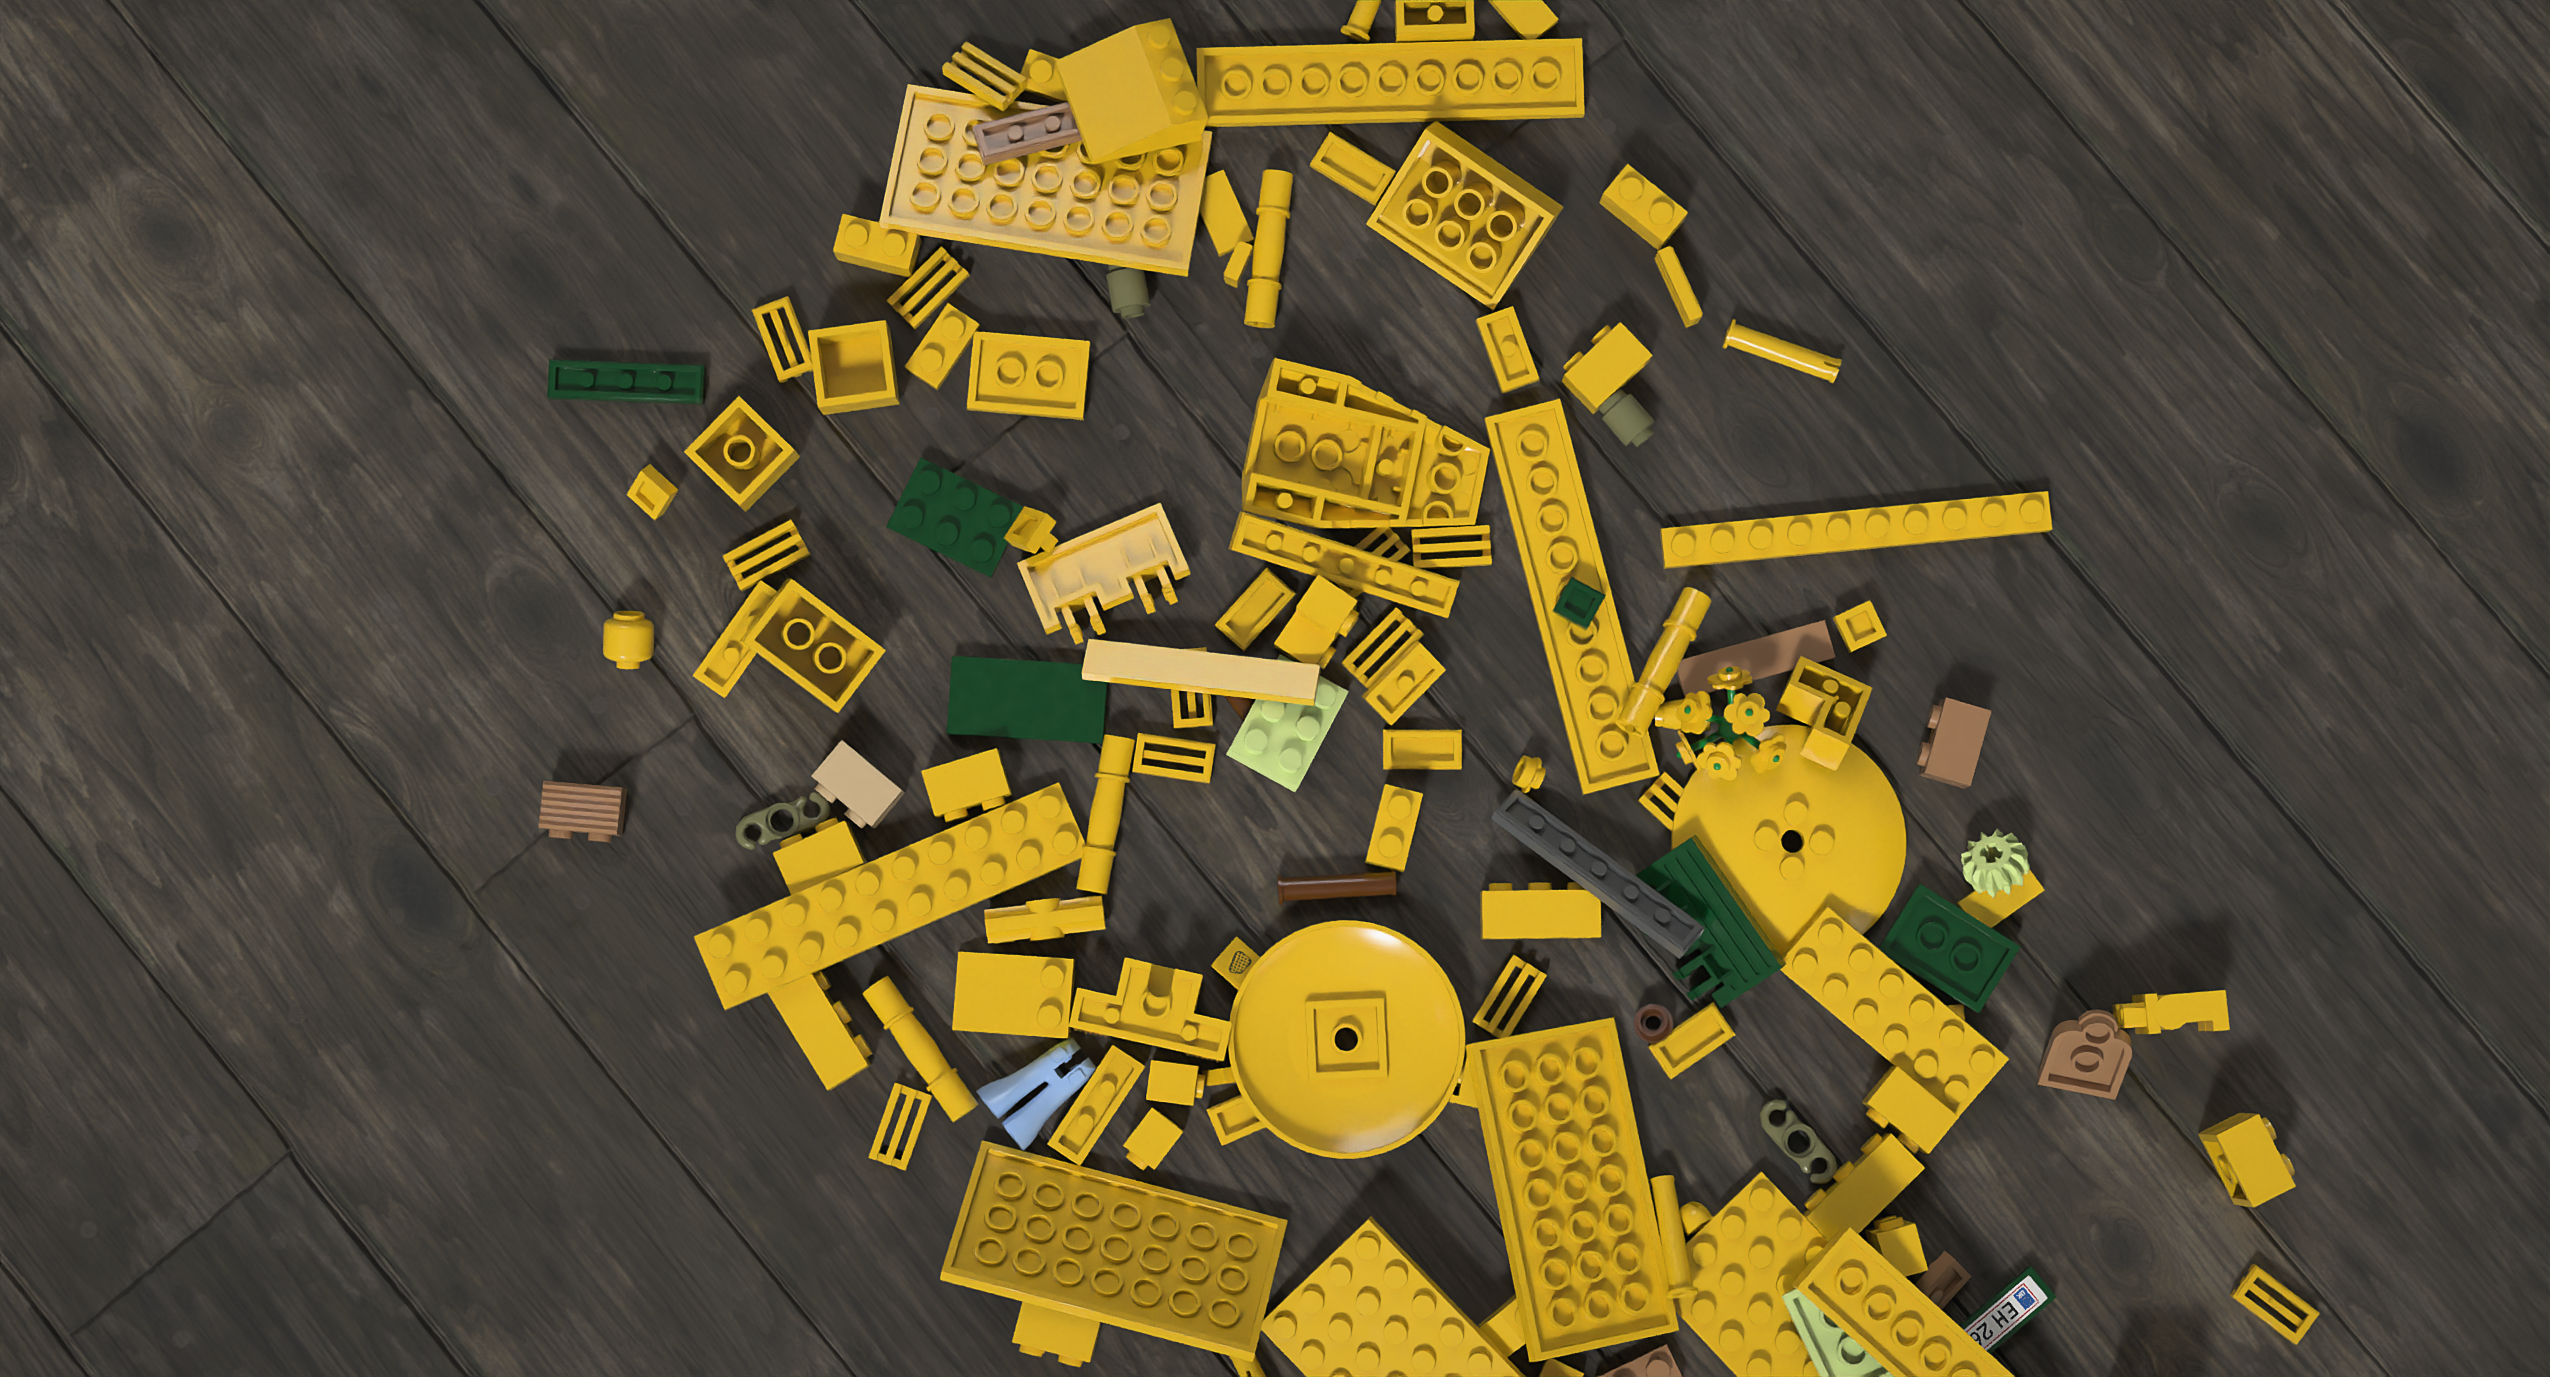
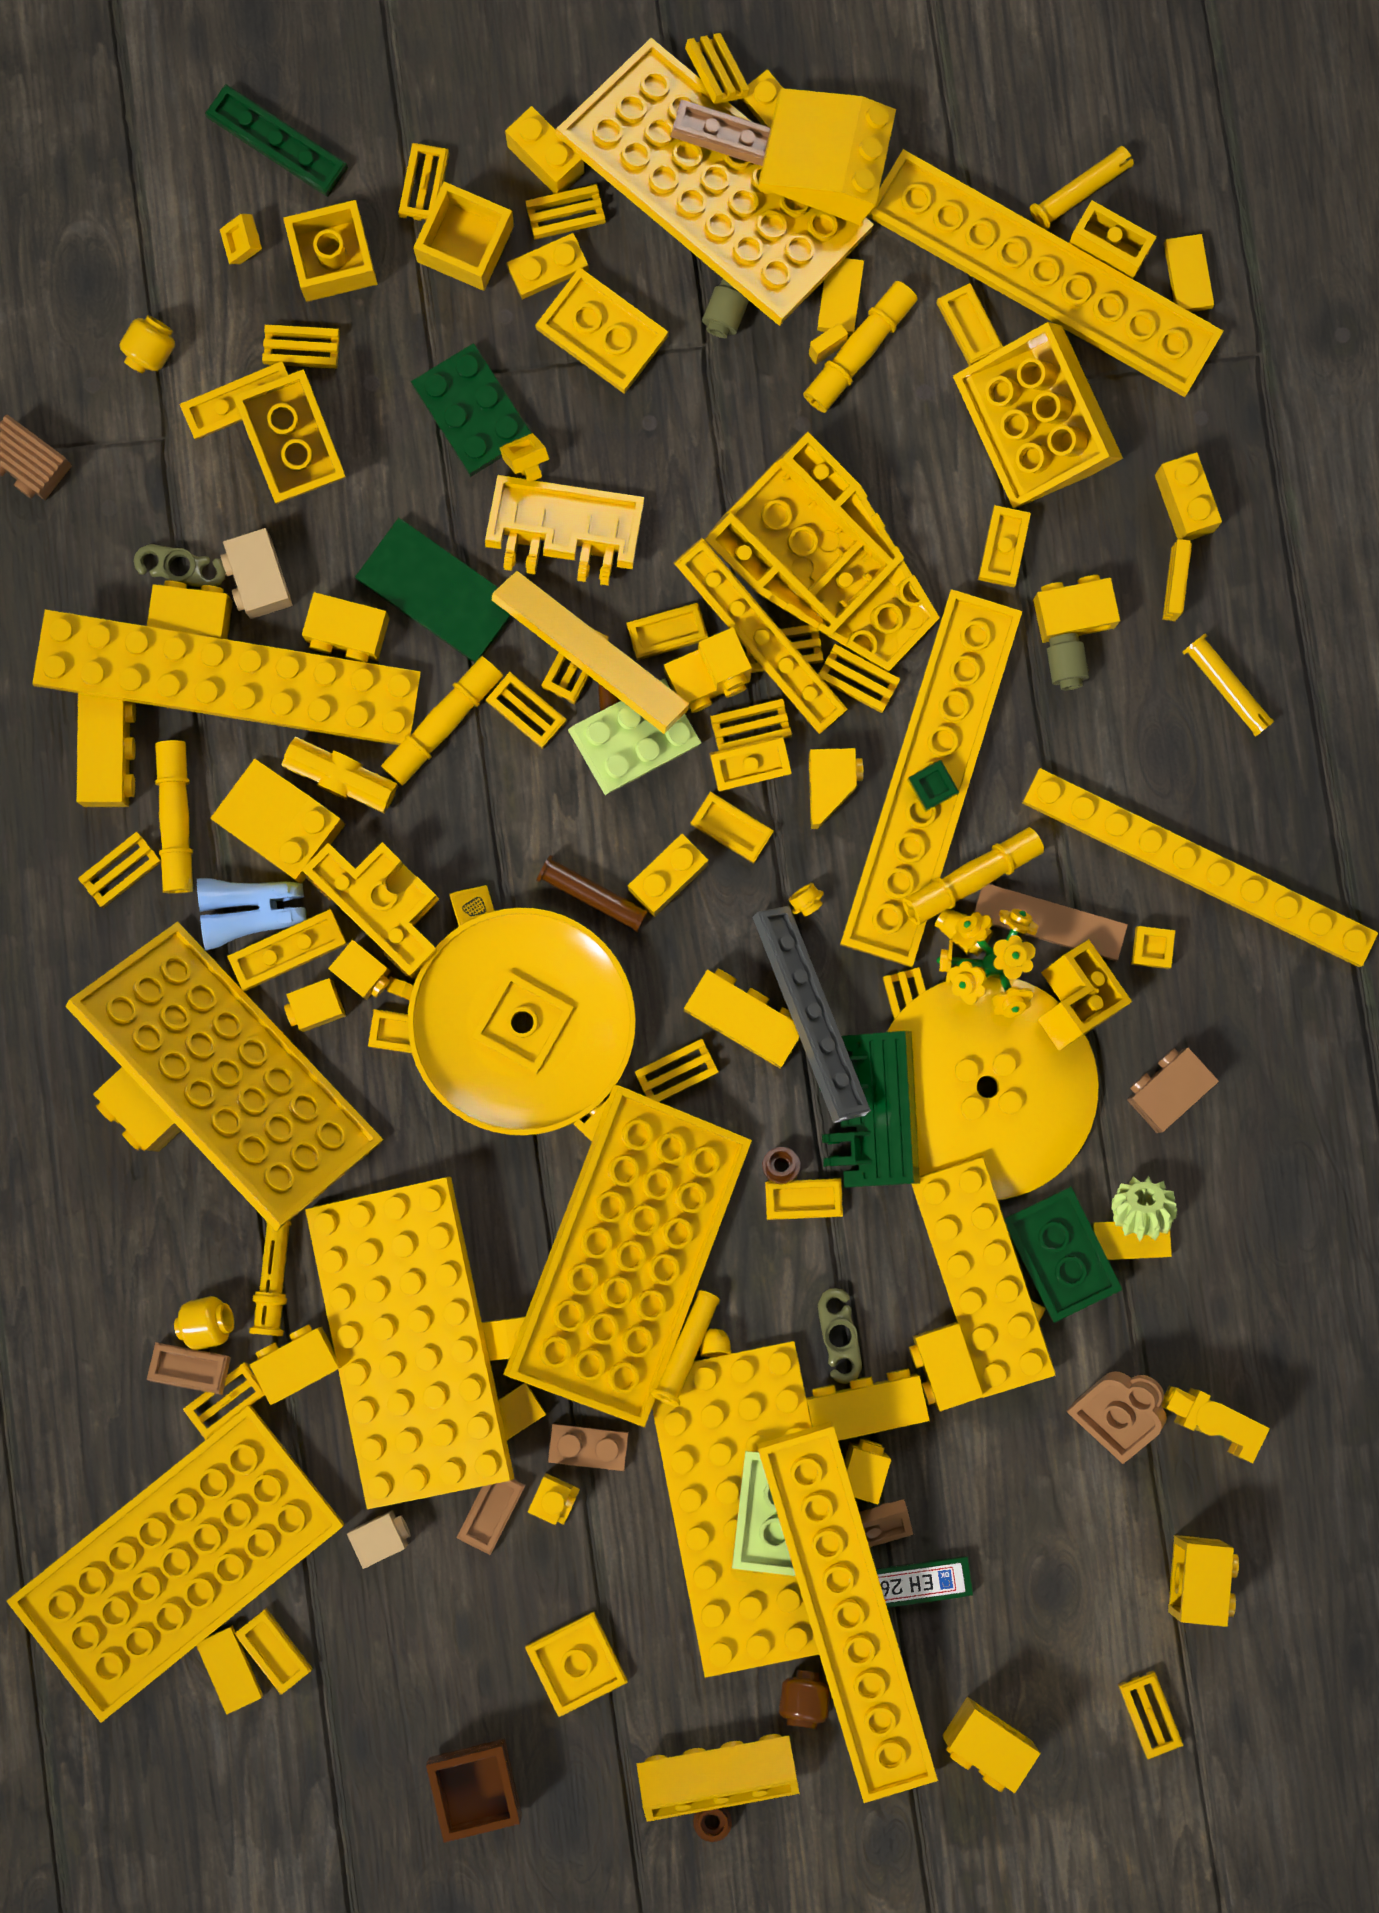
camera: 30 degrees right, 0 degrees up
none -> yellow slope [809,748,863,829]

